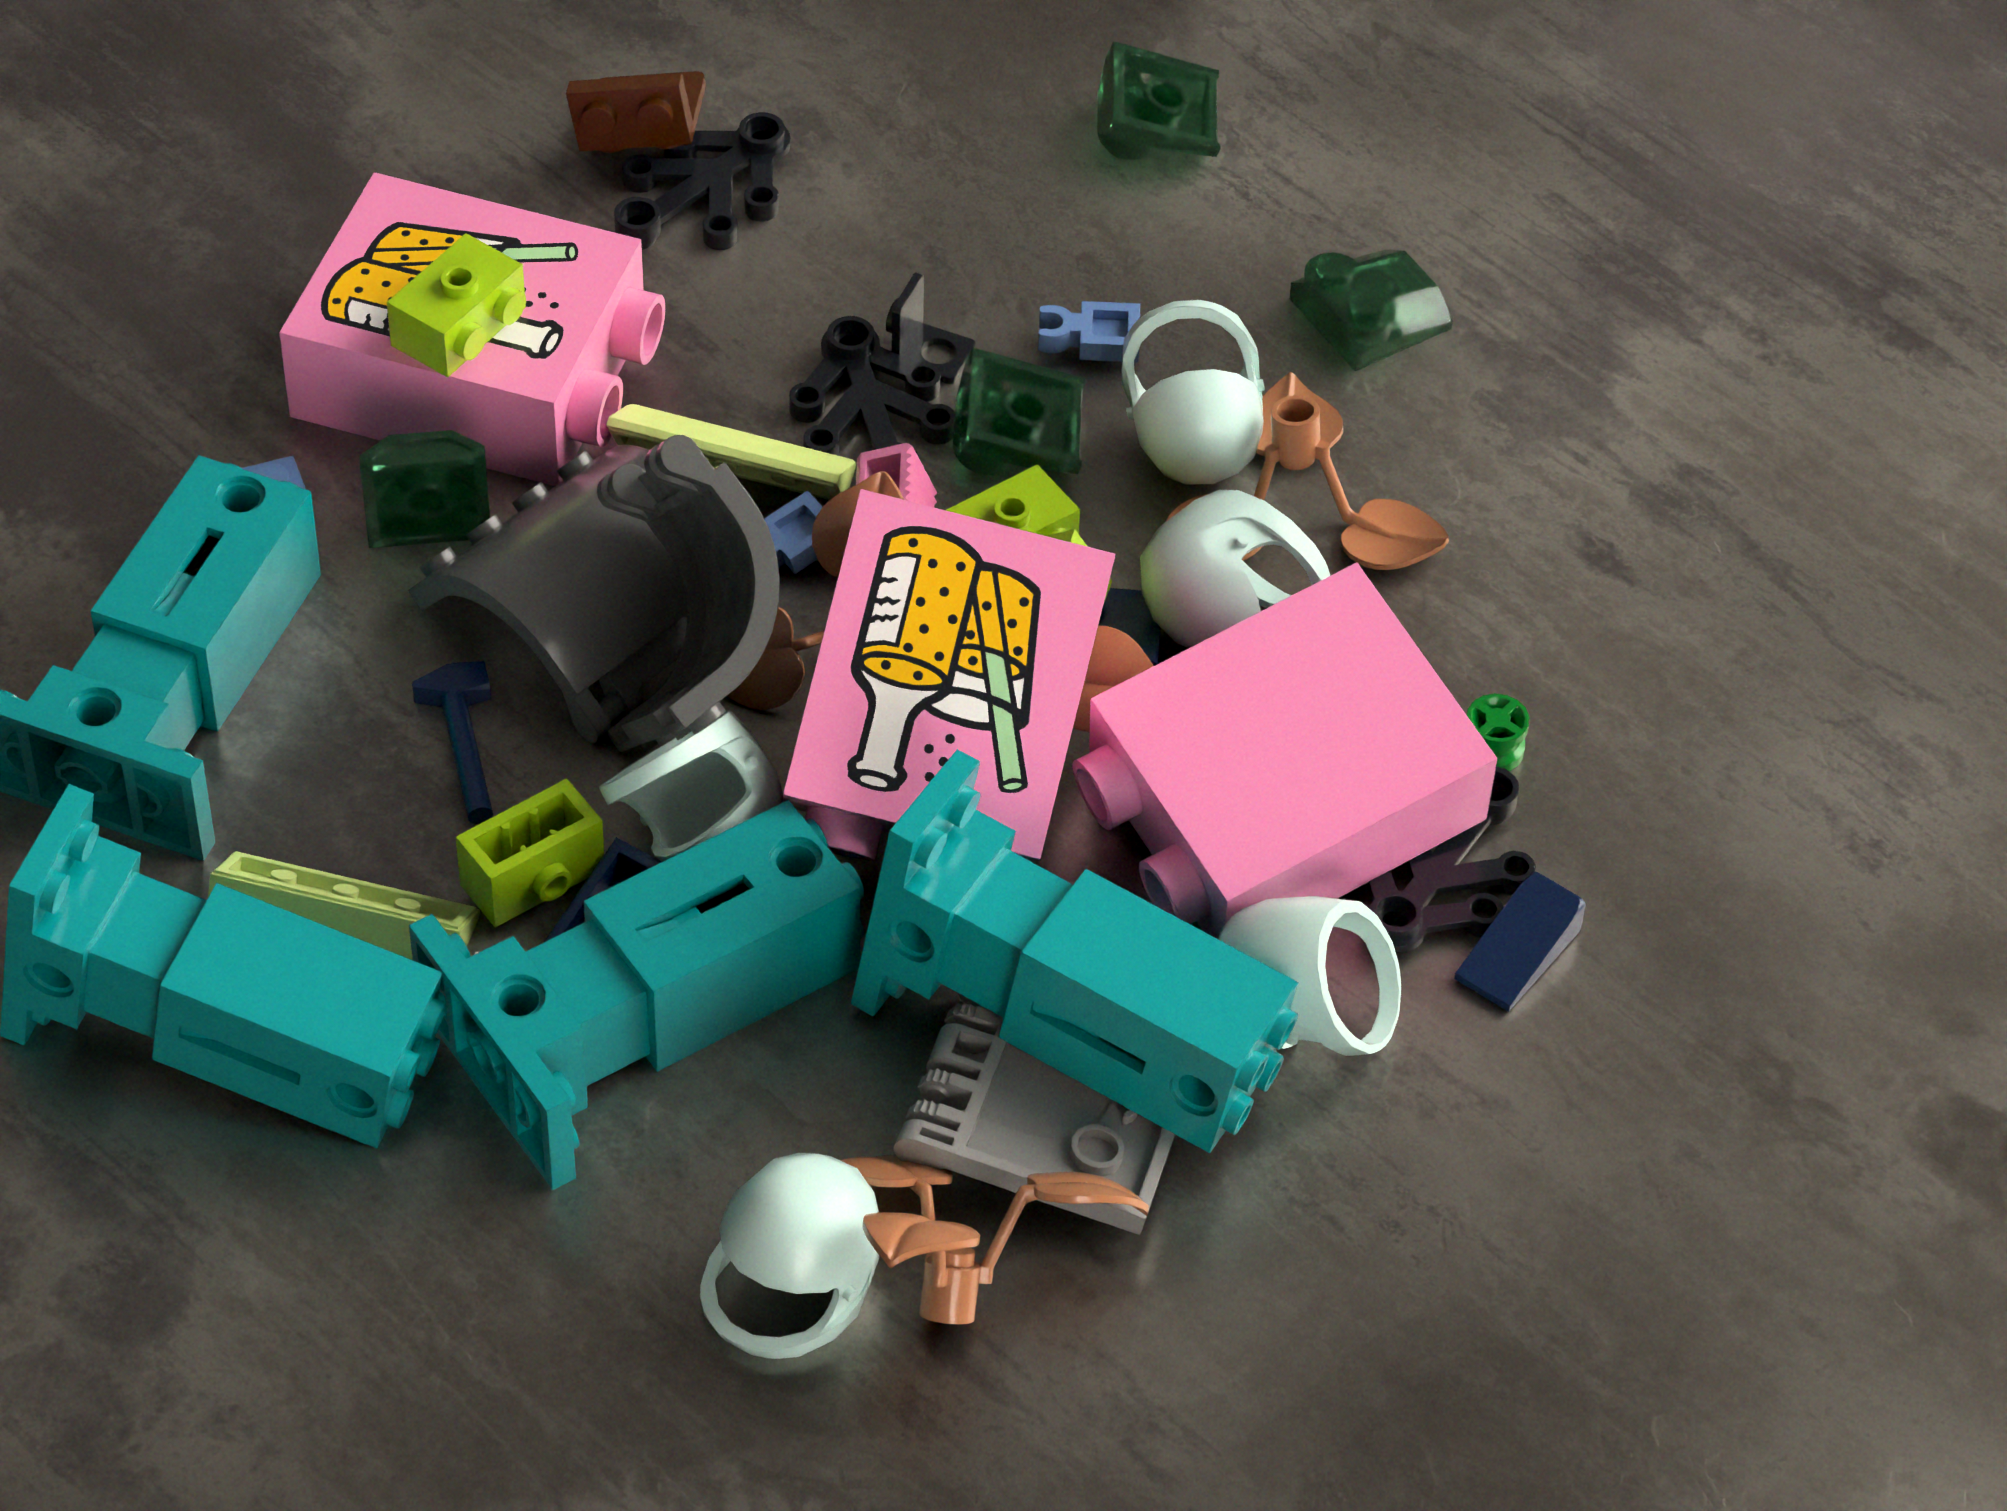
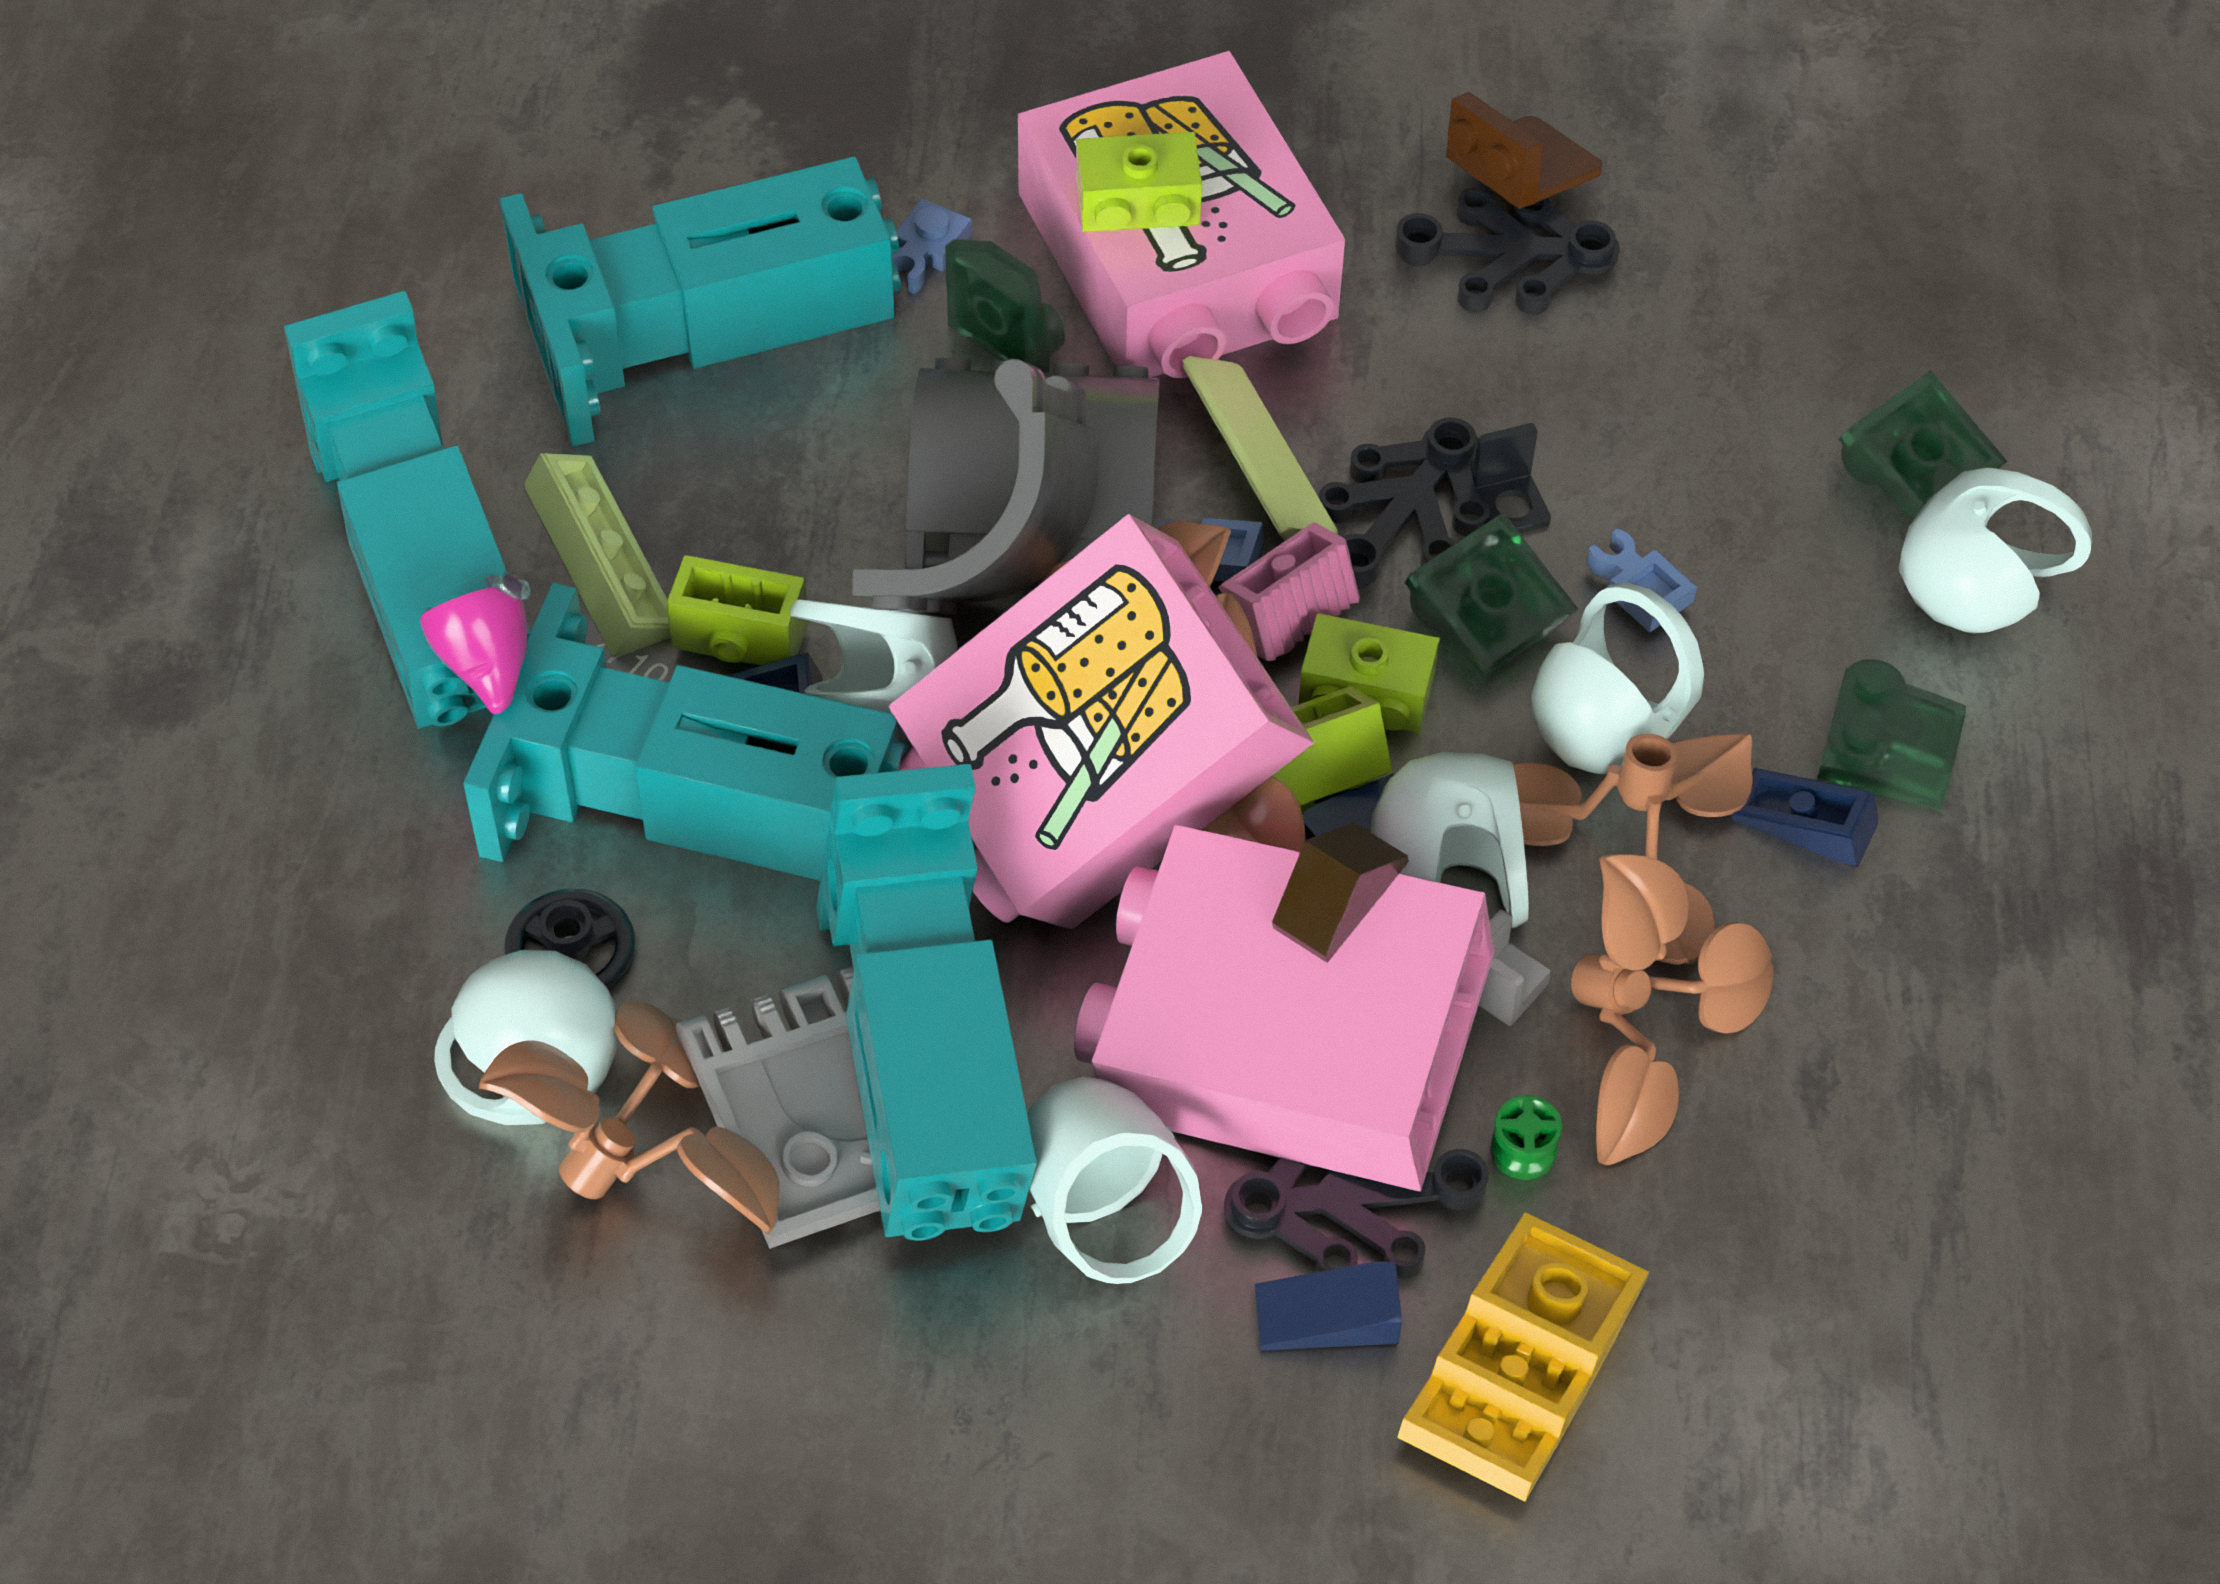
camera: 50 degrees right, 5 degrees up
dark blue piece [412,661,493,824] -> none
none -> dark pink hat [420,573,531,714]
none -> black piece [504,888,635,989]
none -> dark brown slope [1272,822,1409,963]
none -> yellow slope [1397,1212,1649,1502]
none -> nougat plant [1571,854,1774,1165]
none -> dark blue slope [1731,768,1878,866]
none -> light aqua piece [1899,468,2092,634]

